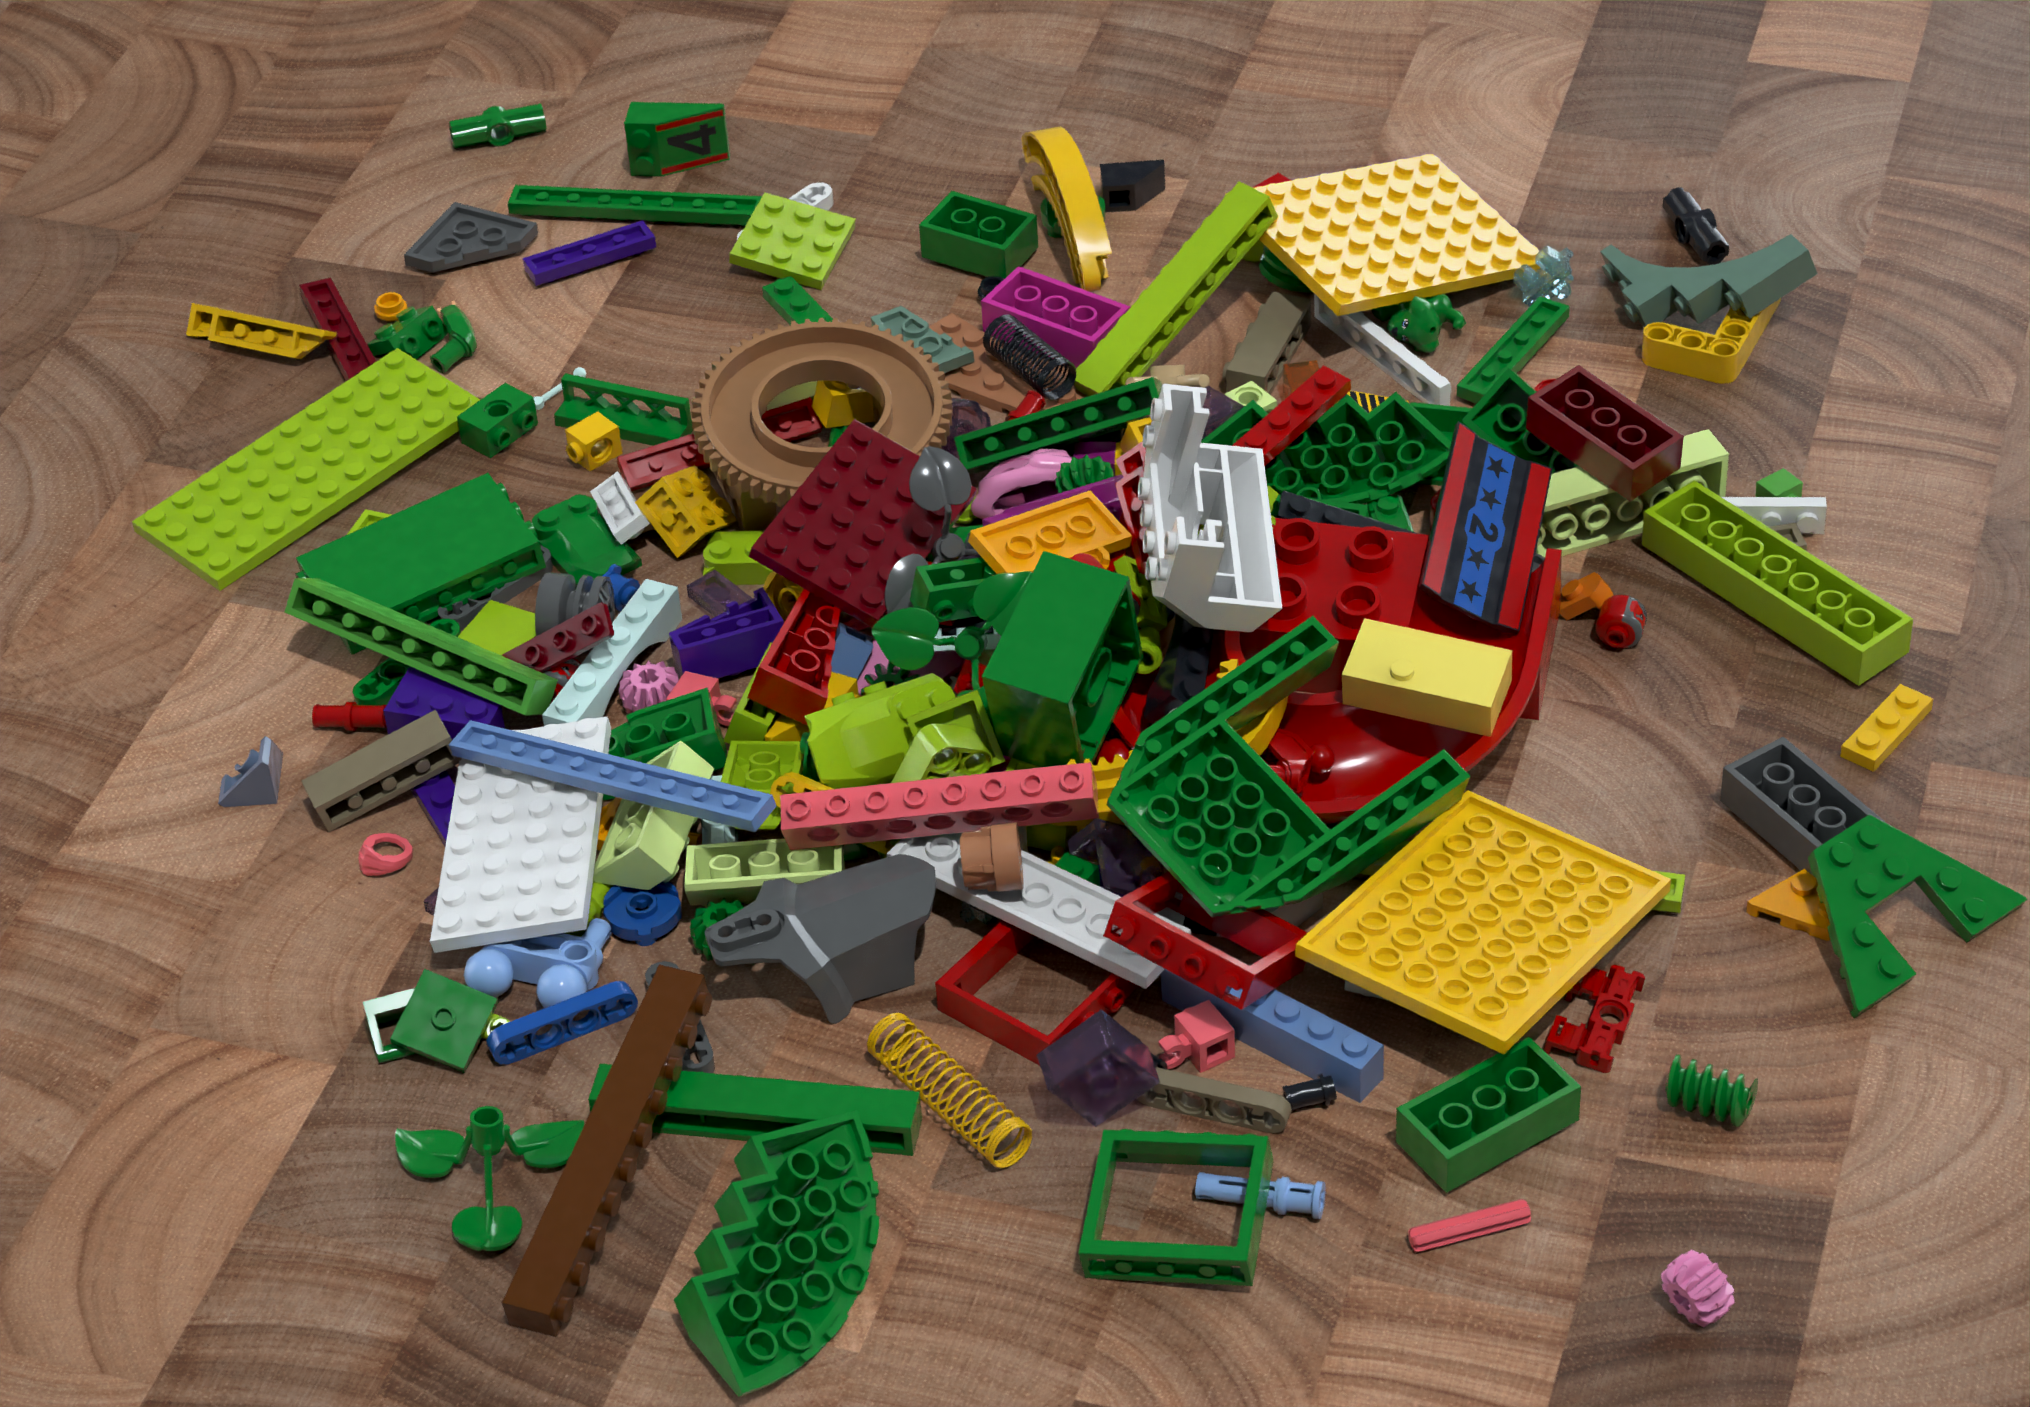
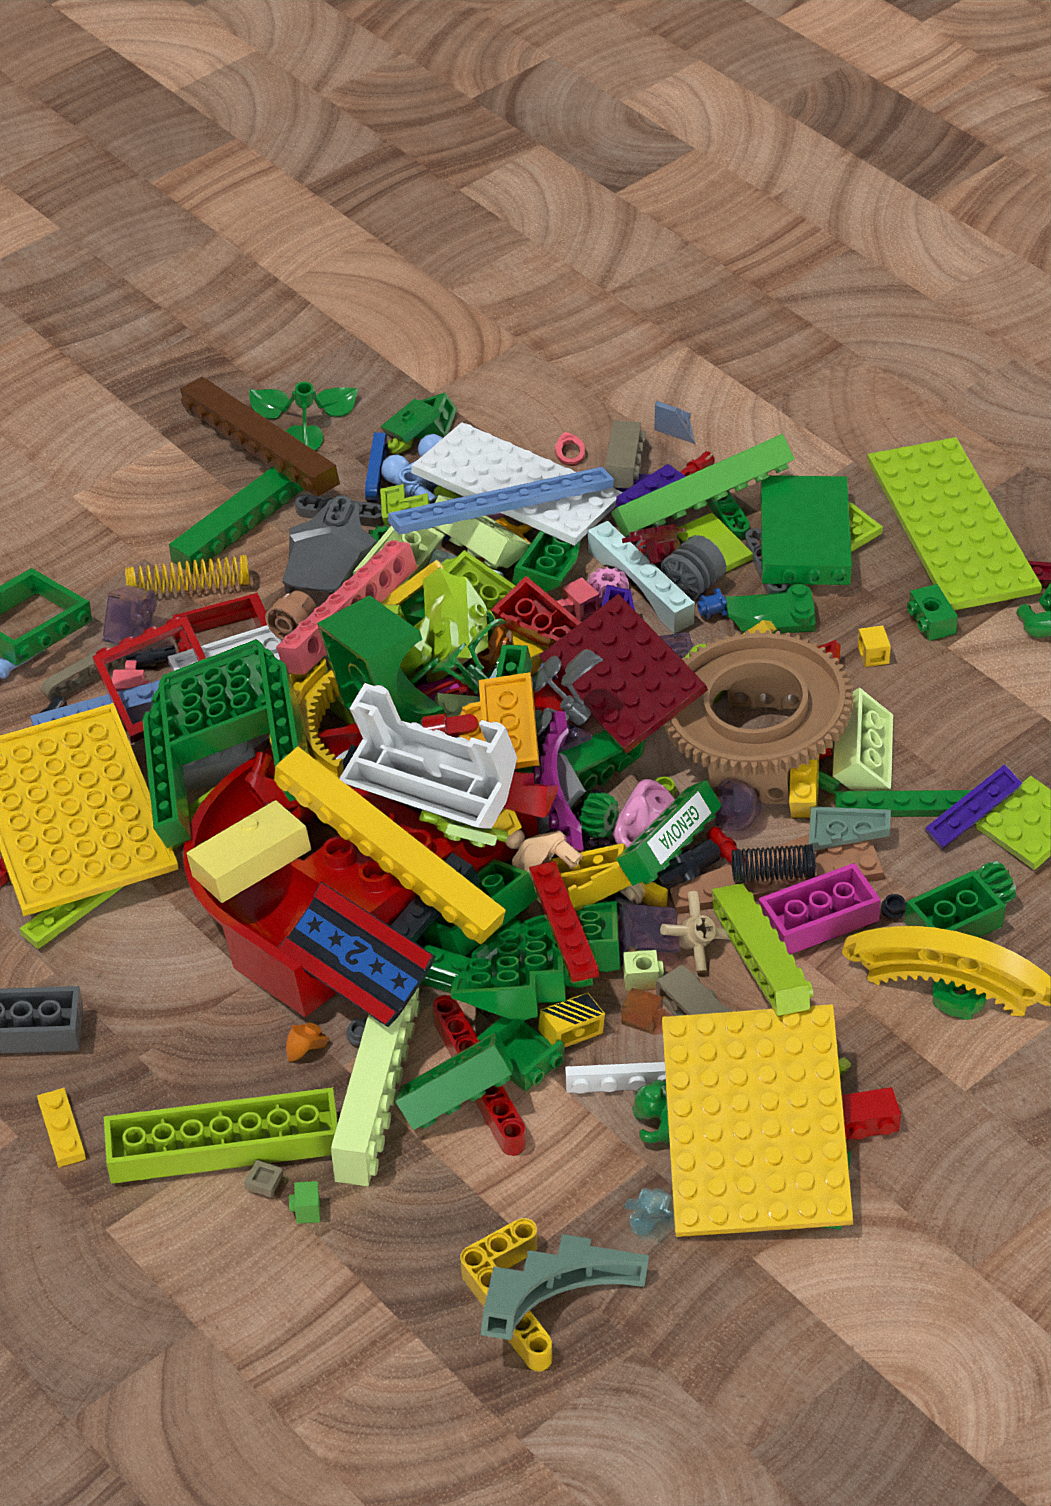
camera: 120 degrees right, 5 degrees up
light aqua hinge [534,367,586,410] -> none
green fence [554,373,693,446] -> none
white plate [590,471,650,545] -> none
green brick [674,1110,879,1397] -> none
black slope [1100,160,1165,213] -> none
green plate [1456,296,1570,404] -> none
dark red brick [1526,365,1684,502] -> none
red head [1595,595,1647,649] -> none
black piece [1663,187,1729,265] -> none
white plate [1722,497,1827,534] -> none
none -> yellow brick [274,747,506,944]
none -> lime plate [380,484,430,525]
none -> dark purple plate [925,764,1022,850]
none -> green gear [976,861,1016,905]

